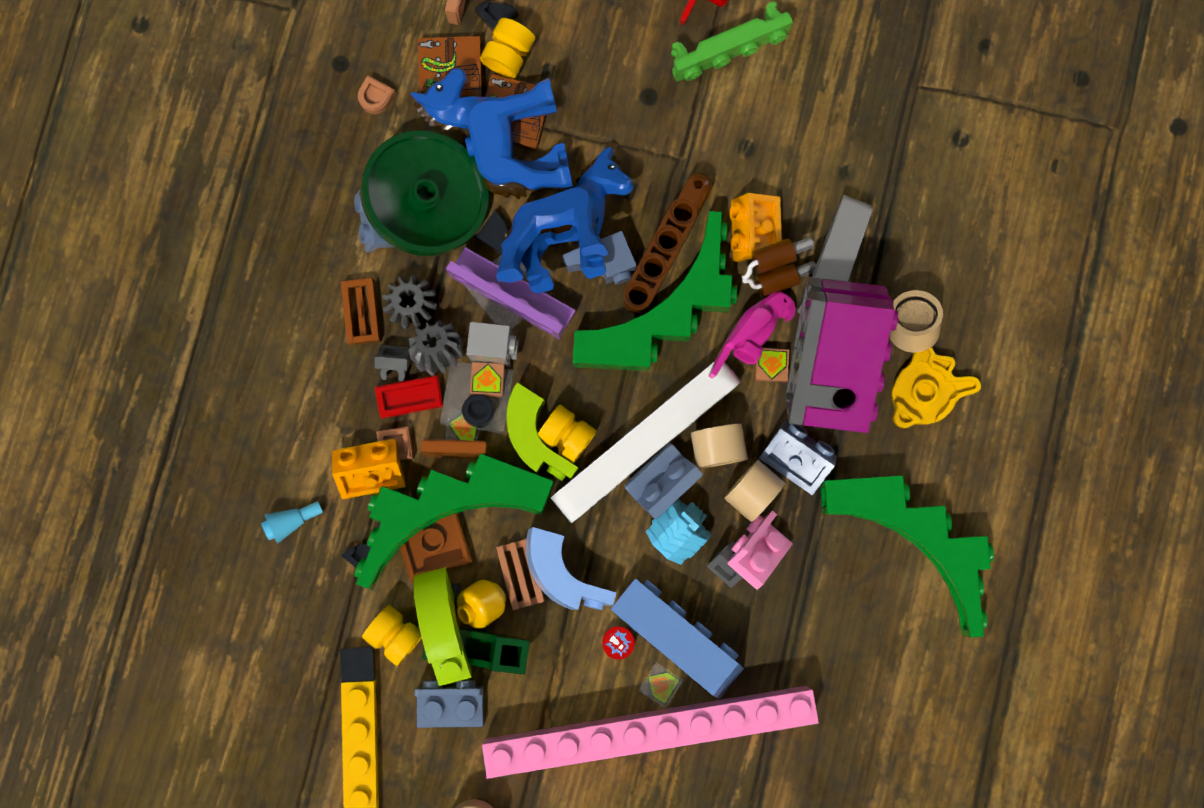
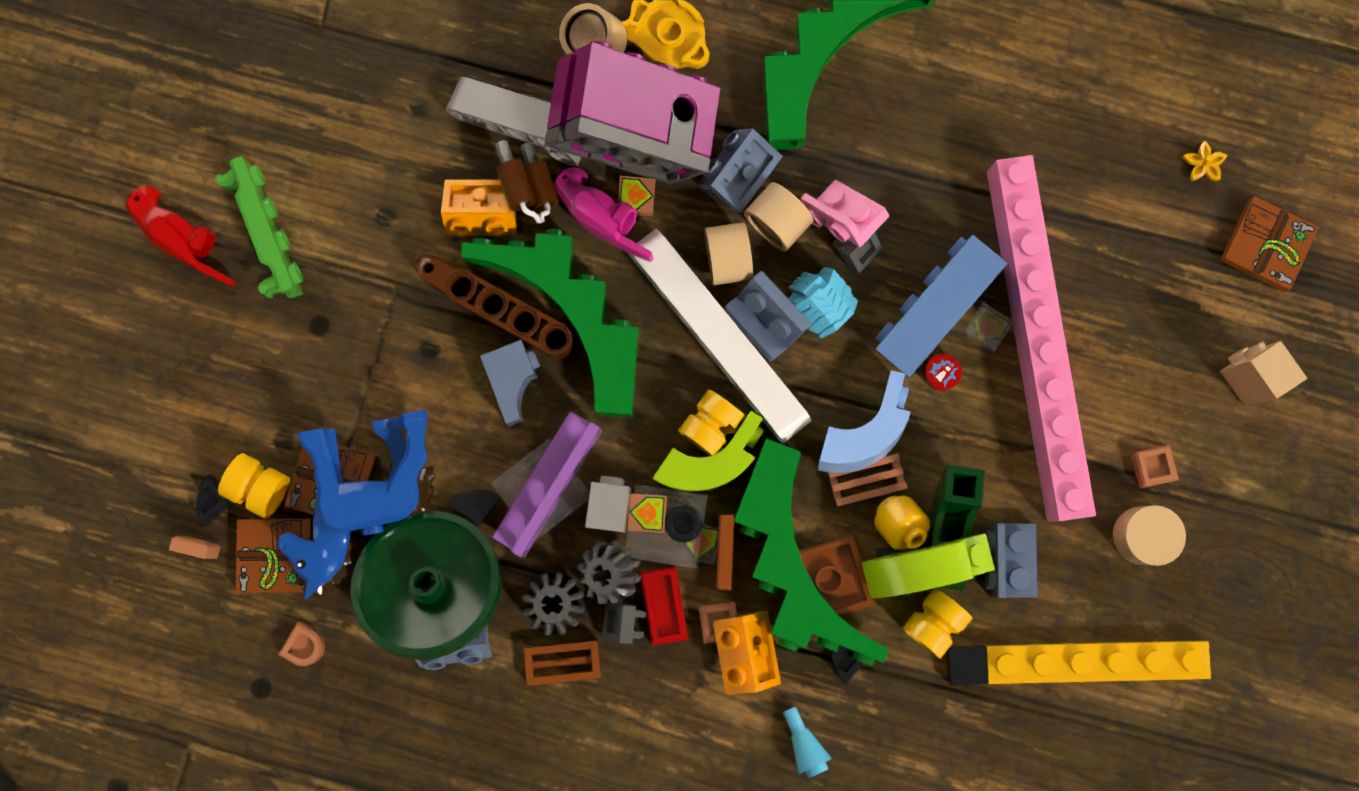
camera: 90 degrees left, 0 degrees up
blue animal [496,147,633,293] -> none

